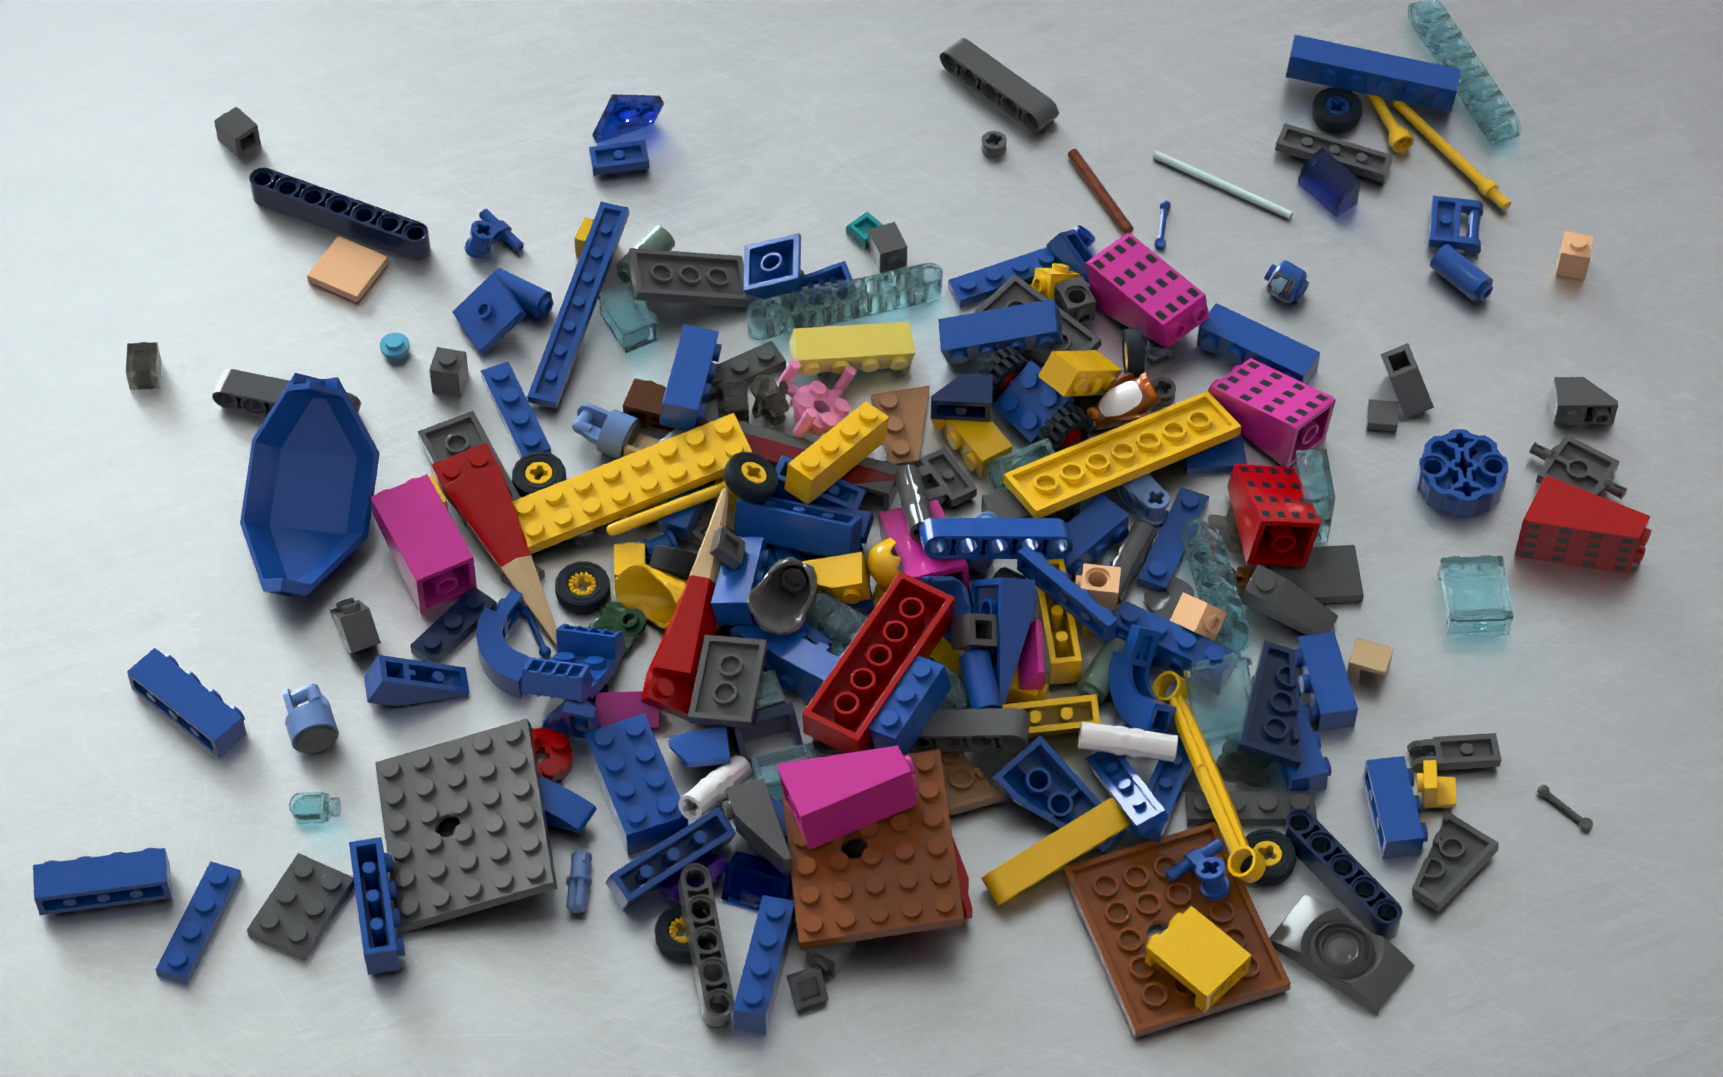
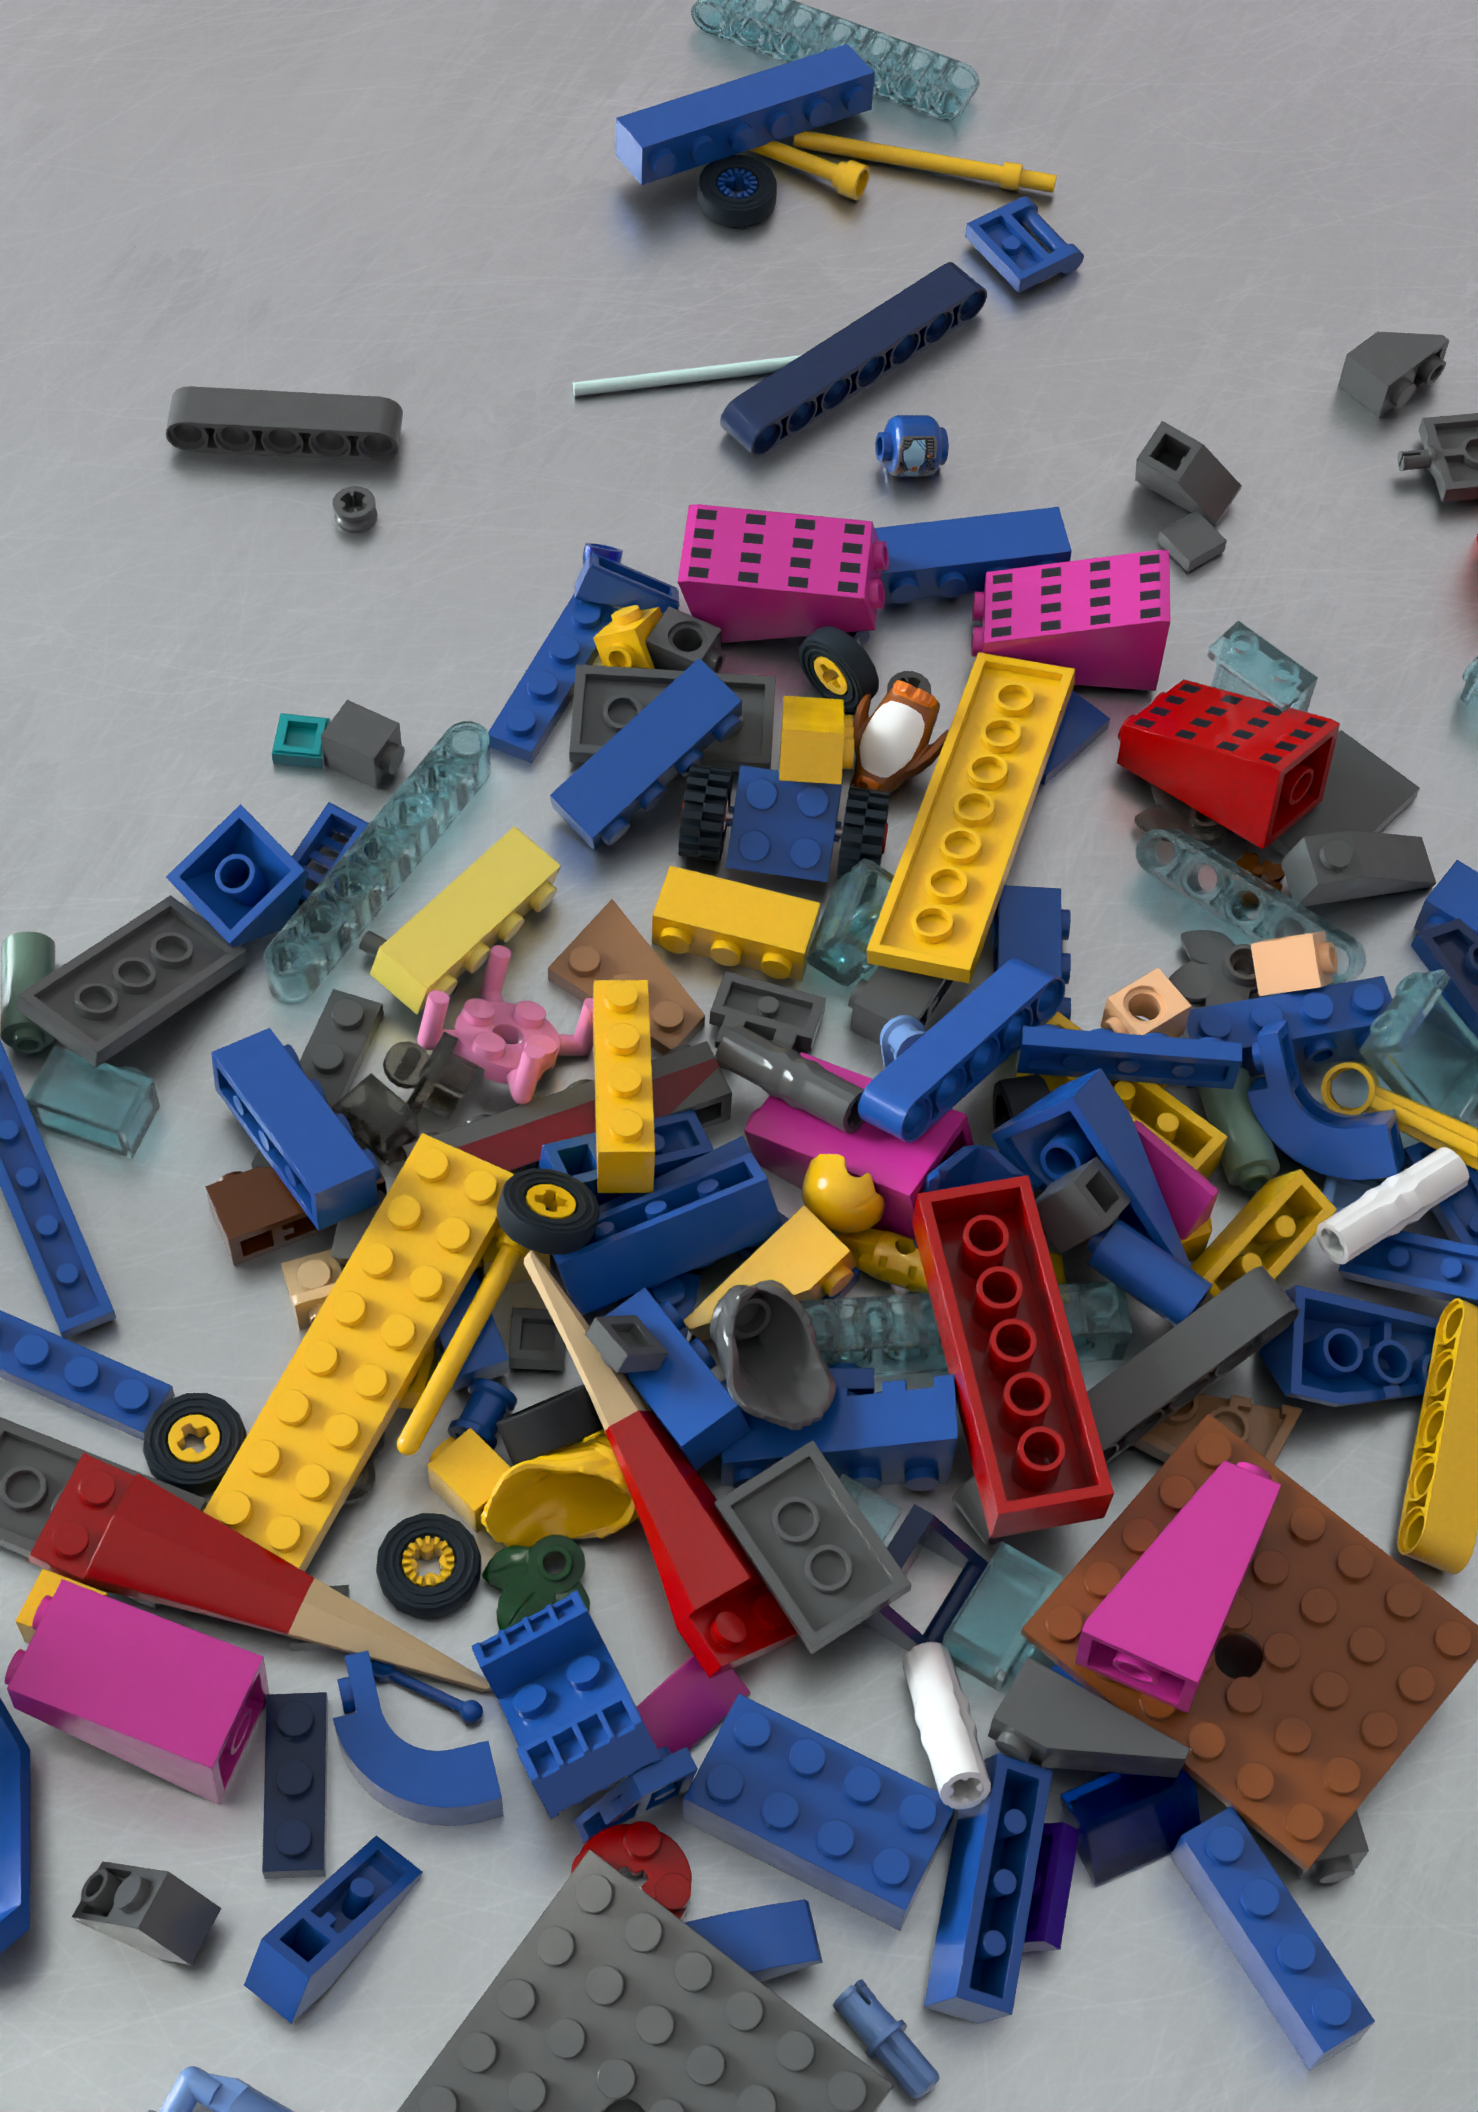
camera: 45 degrees left, 5 degrees up
medium blue piece [572,403,641,459] -> none
black bush [655,905,712,963] -> none
blue slope [668,726,731,768] -> none
dark grey beam [678,863,734,1027] -> none
dark grey plate [786,966,829,1010] -> none
blue brick [868,655,952,755] -> none
dark blue slope [930,373,993,422] -> none
copper bar [1068,149,1134,235] -> none
dark grey axle [1110,521,1156,605] -> none
medium blue piece [1116,473,1170,528] -> none
blue plate [1137,487,1210,592] -> none
blue hinge [1154,200,1171,250] -> none
dark grey plate [1275,123,1393,183] -> none
clear blue brick [1298,147,1361,217] -> none
blue connector [1415,429,1508,518] -> none
blue brick [1430,244,1493,302] -> none
light nougat brick [1556,231,1594,280] -> none
none -> dark blue beam [720,262,987,456]

